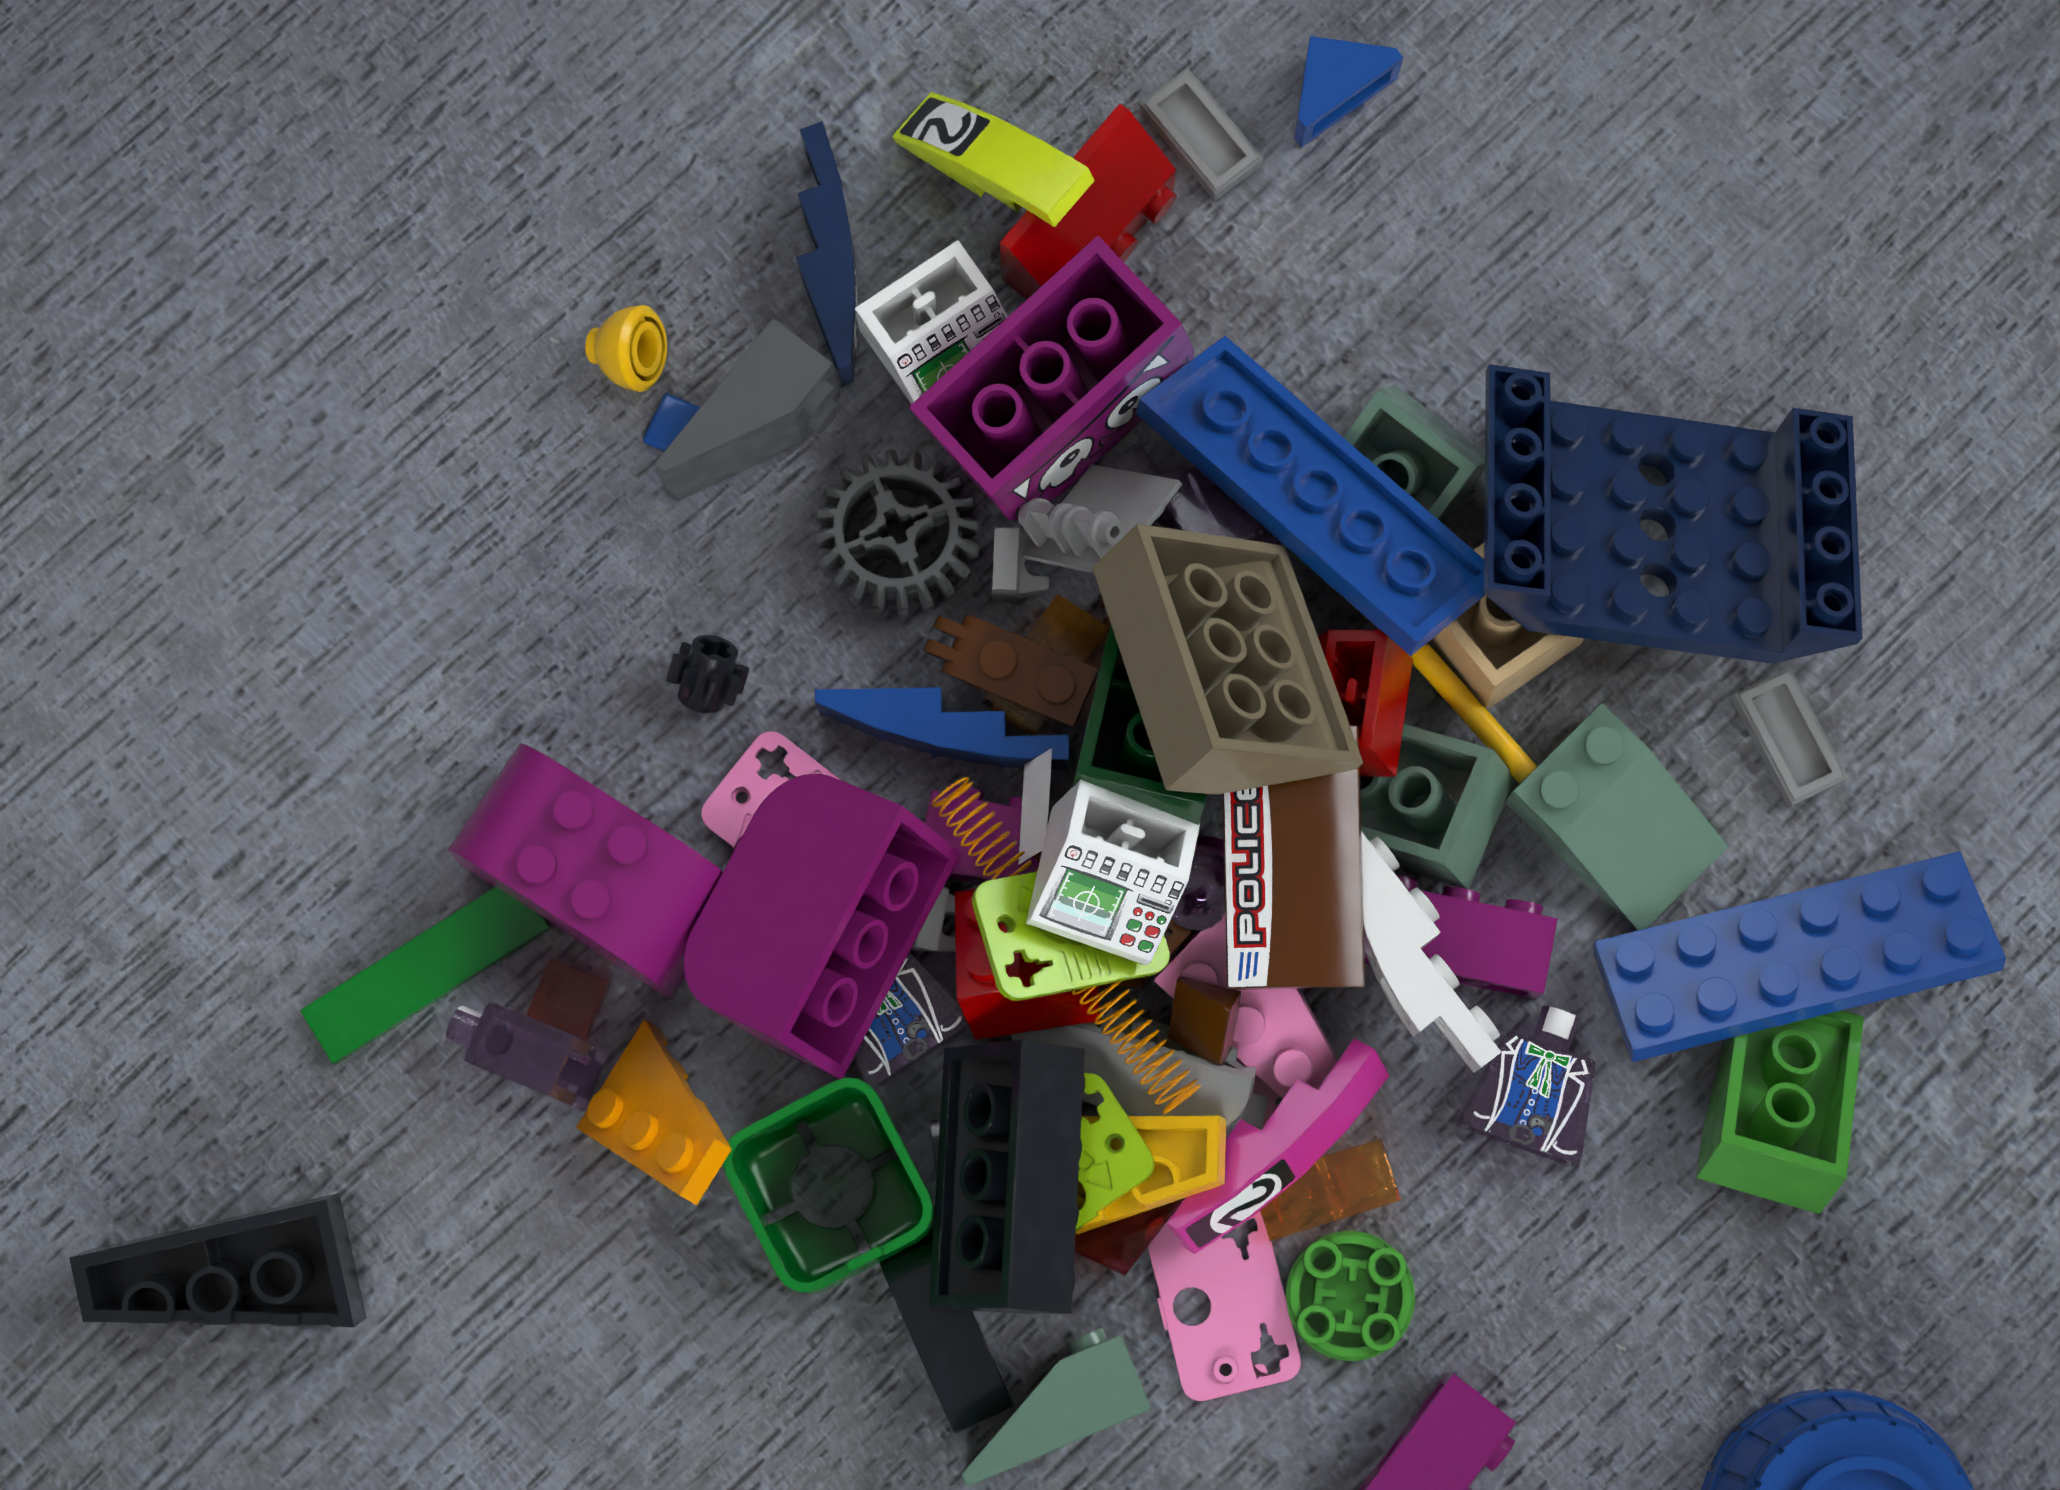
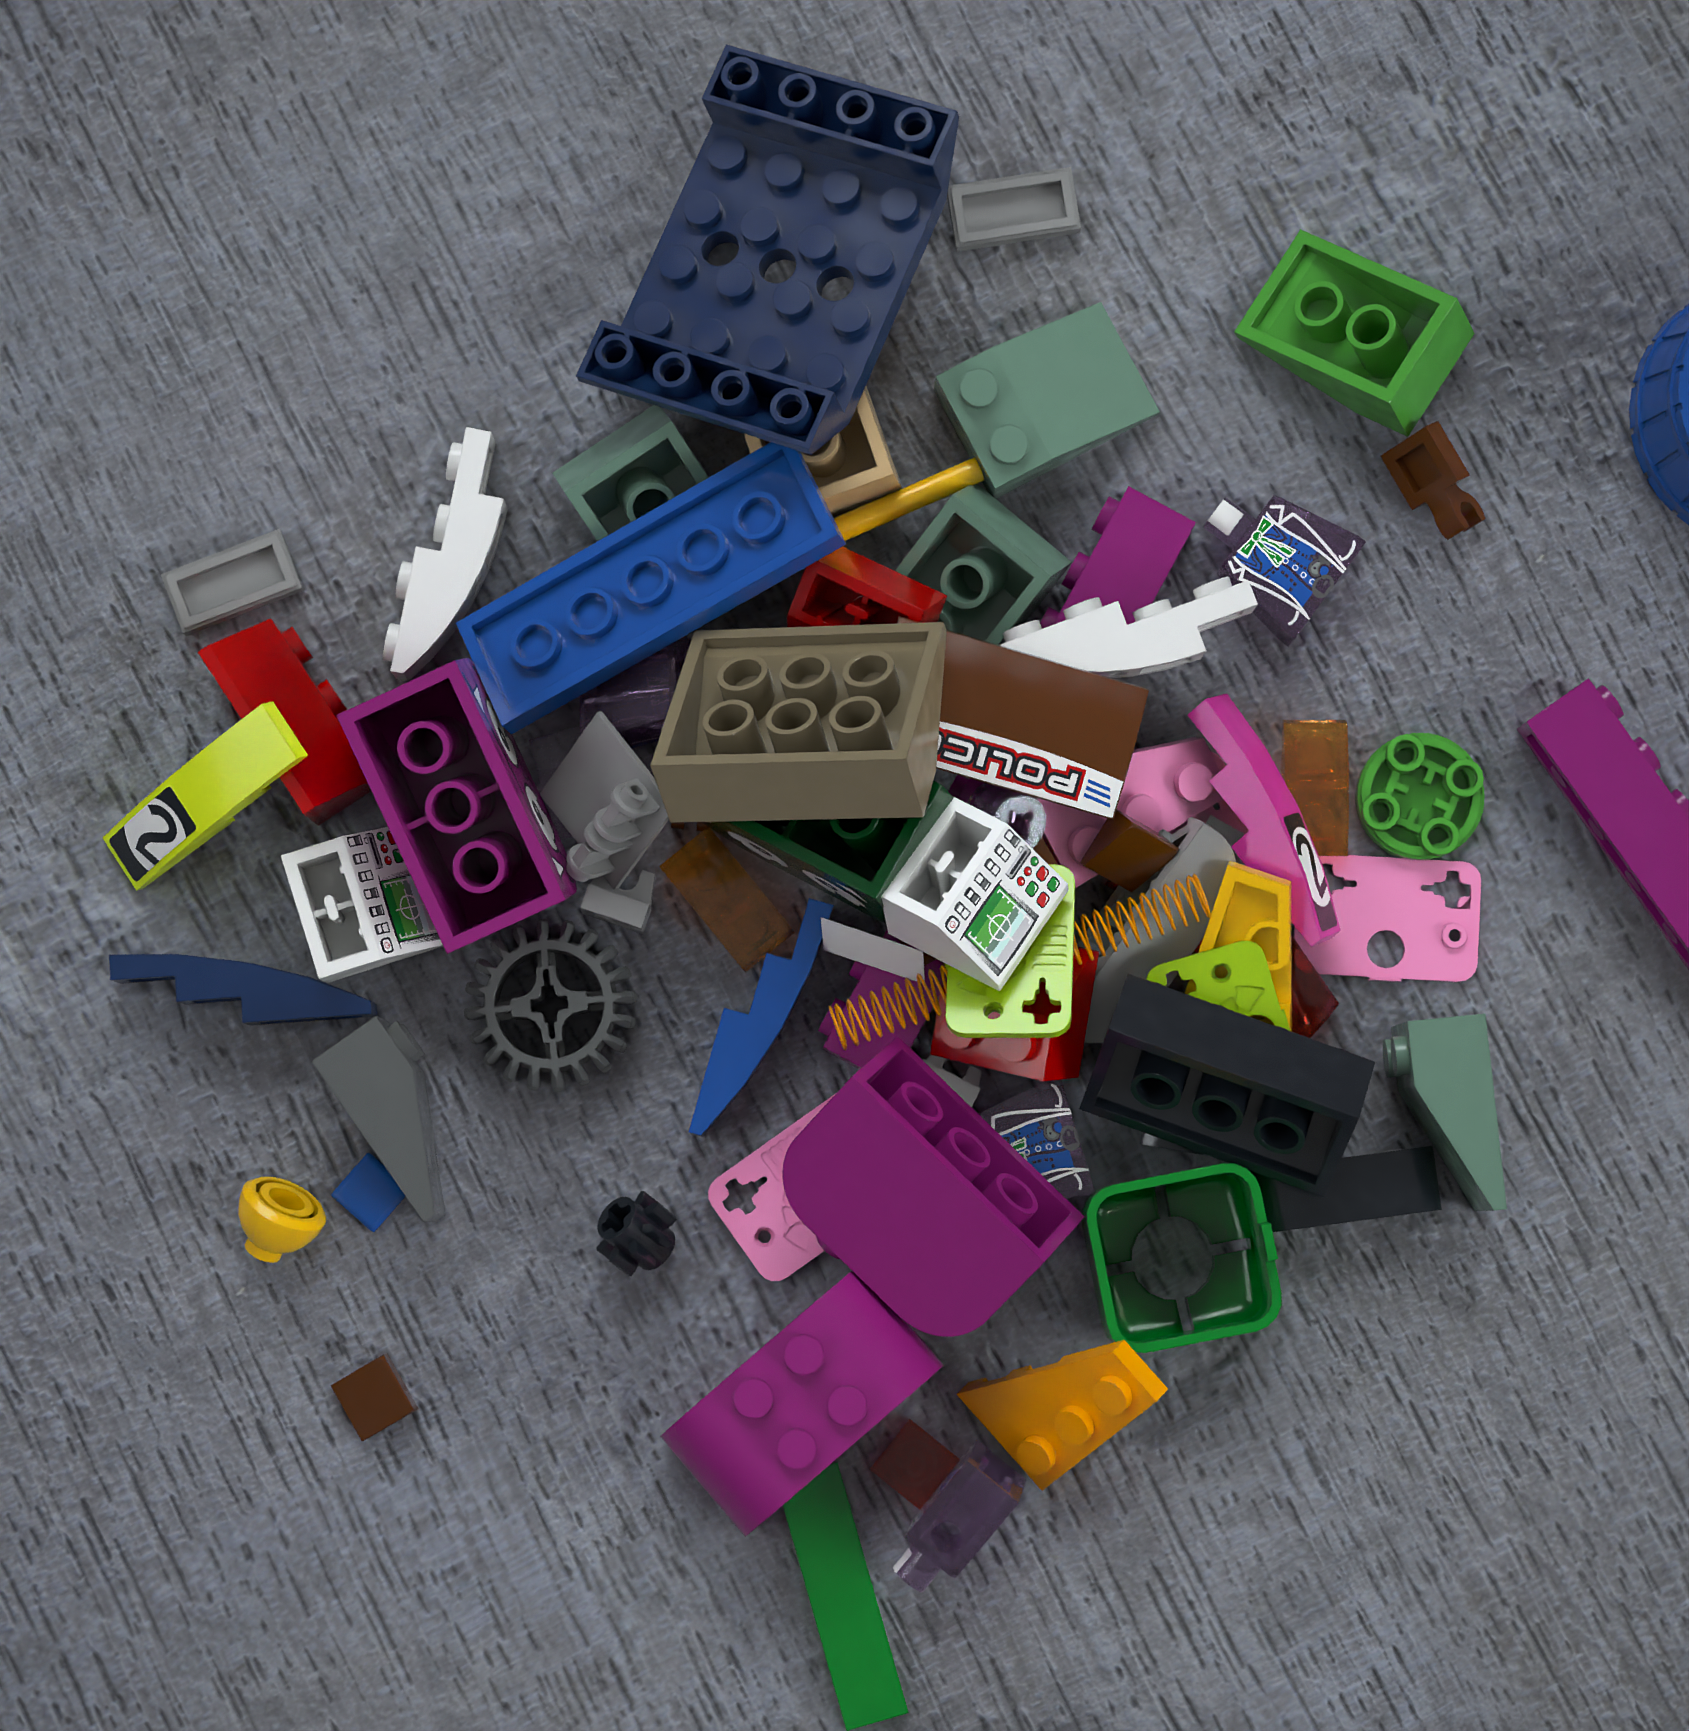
camera: 80 degrees left, 5 degrees up
reddish brown hinge [923,614,1099,729] -> none
blue slope [1294,36,1403,148] -> none
blue plate [1593,851,2006,1062] -> none
none -> reddish brown slope [331,1353,419,1442]
none -> white slope [383,427,508,681]
none -> reddish brown plate [1380,421,1485,540]

